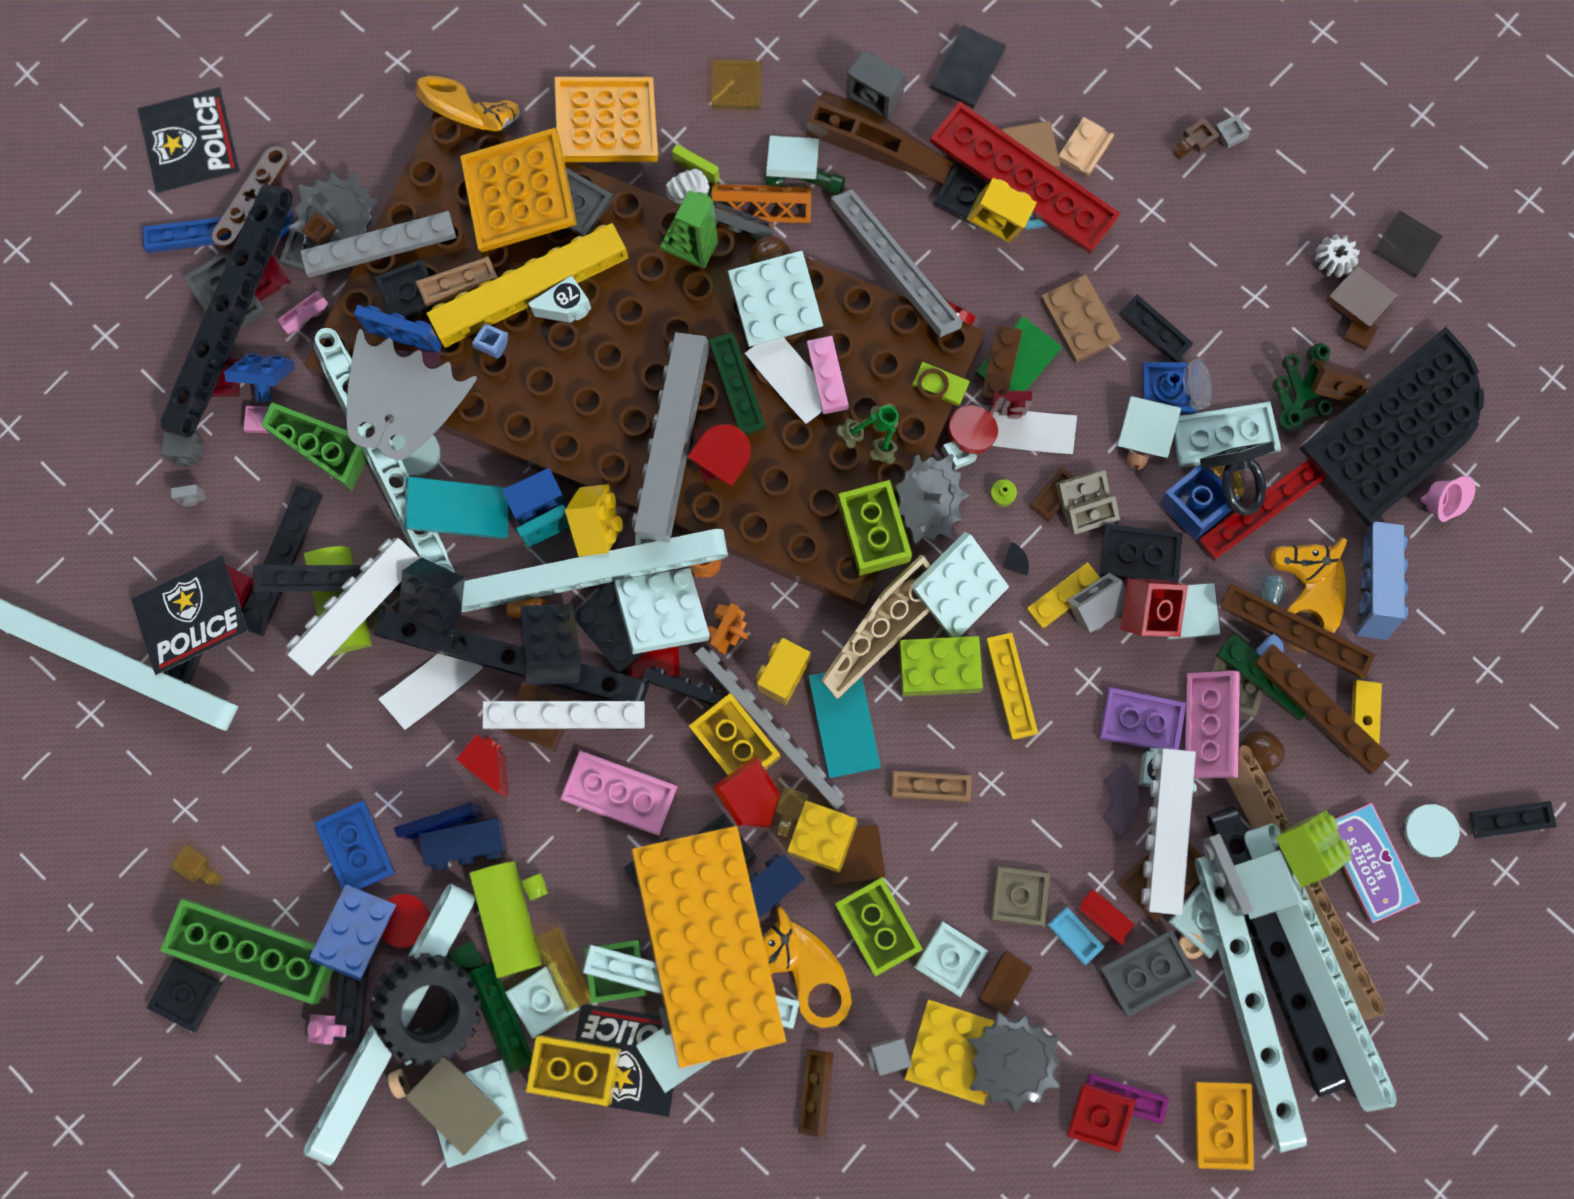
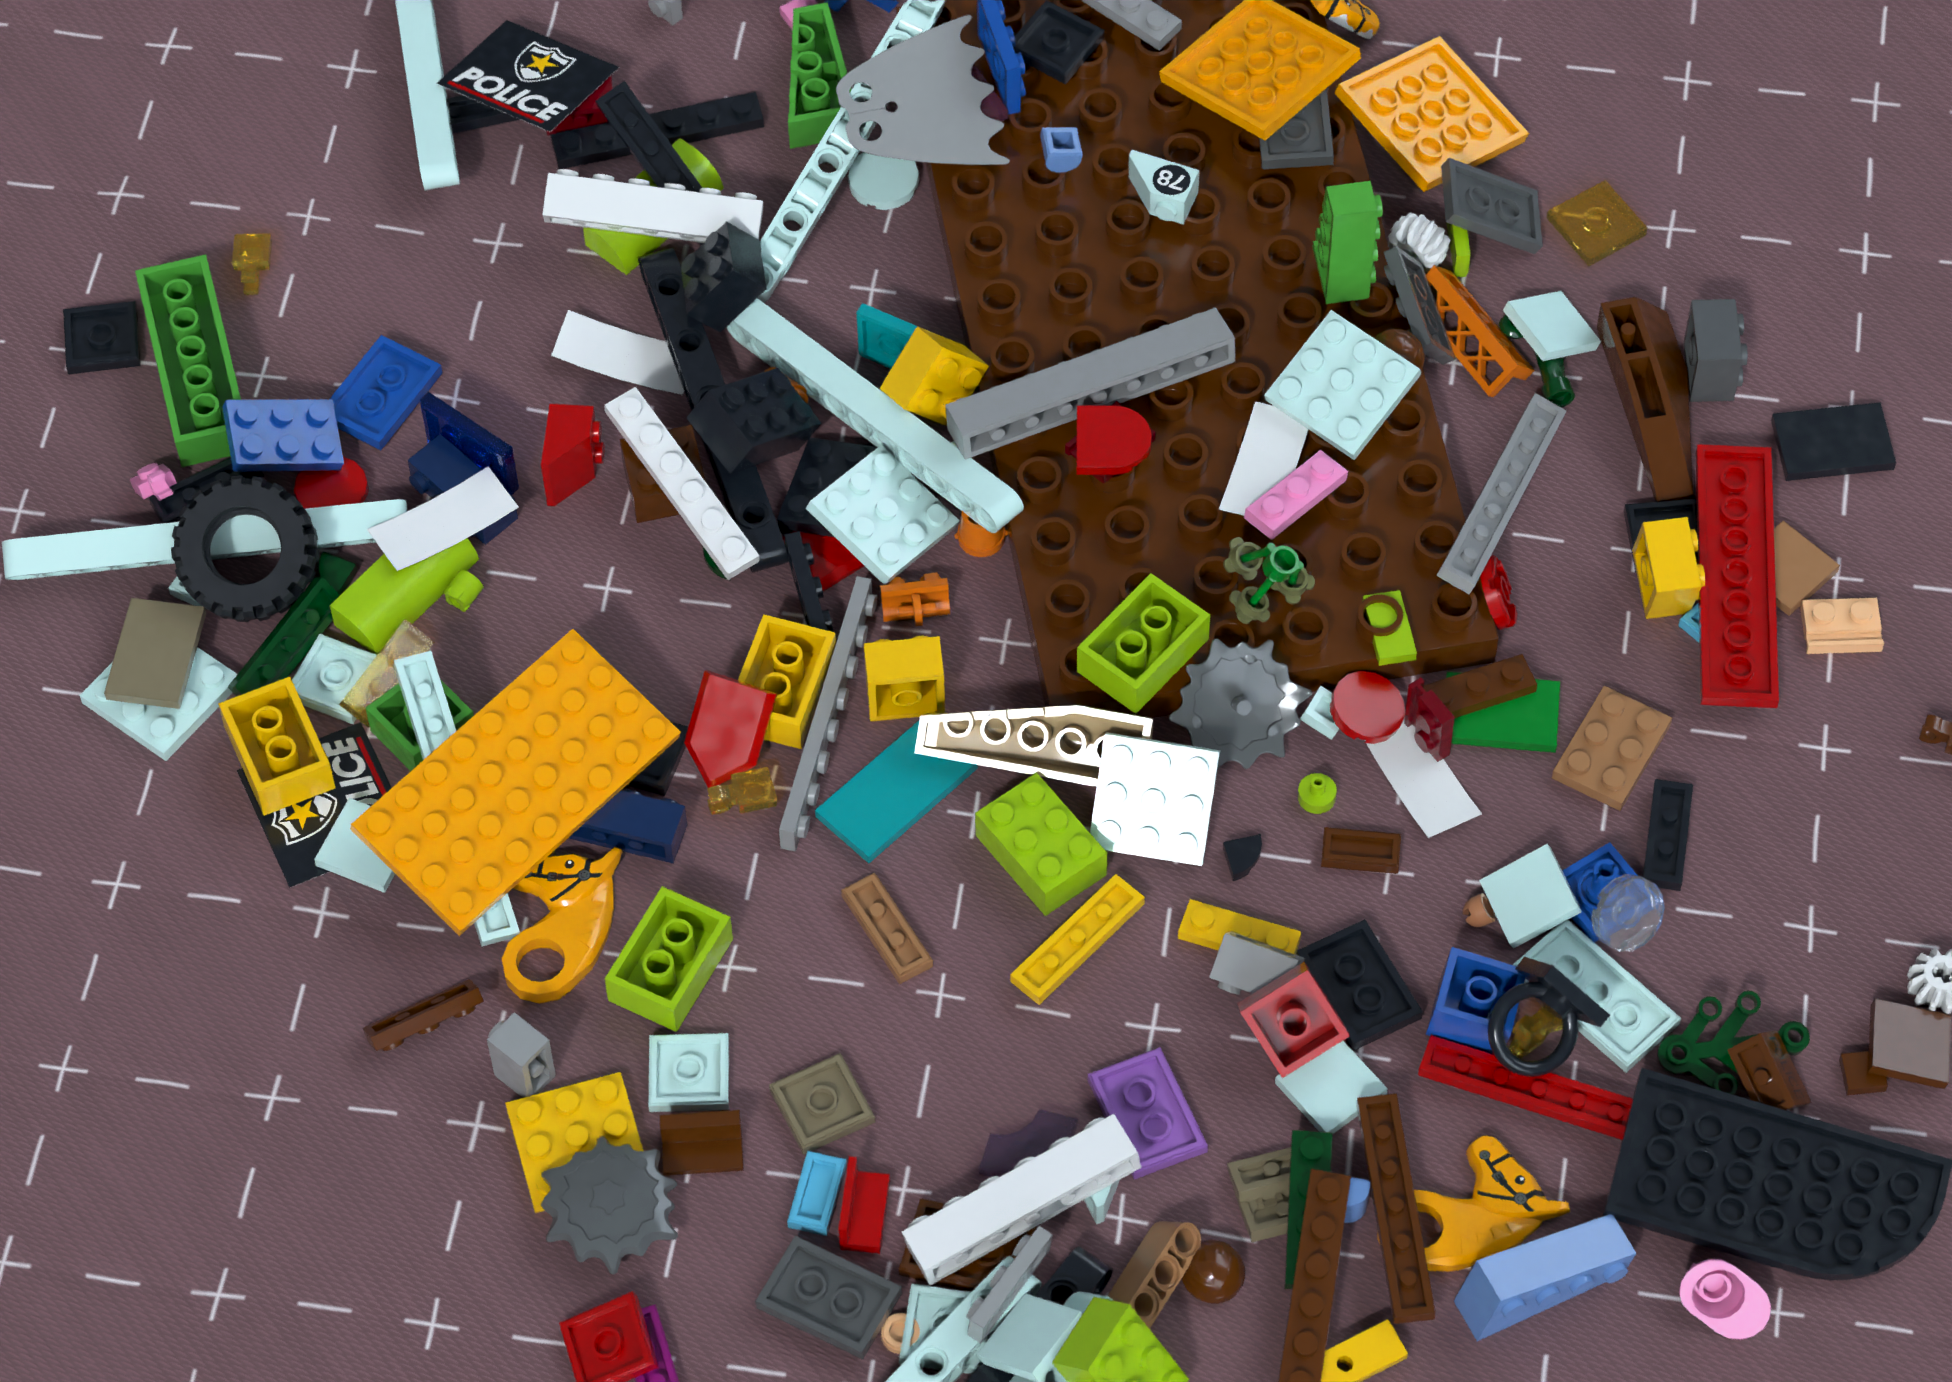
camera: 55 degrees right, 20 degrees down
light nougat tile [388,1069,410,1099] -> none
teal tile [404,477,508,539] -> none
medium nougat tile [416,257,498,307] -> none
yellow brick [427,223,628,347] -> none
blue brick [502,468,568,526] -> none
bright pink tile [560,750,678,837] -> none
dark green plate [709,332,766,436] -> none
yellow brick [788,801,857,873] -> none
reddish brown tile [831,824,886,885] -> none
dark tan slope [1055,469,1120,535] -> none
bright pink tile [1185,671,1240,778] -> none
clear light blue cone [1261,575,1287,605] -> none
none -> white sticker [367,467,519,571]
none -> dark grey plate [1441,158,1543,254]

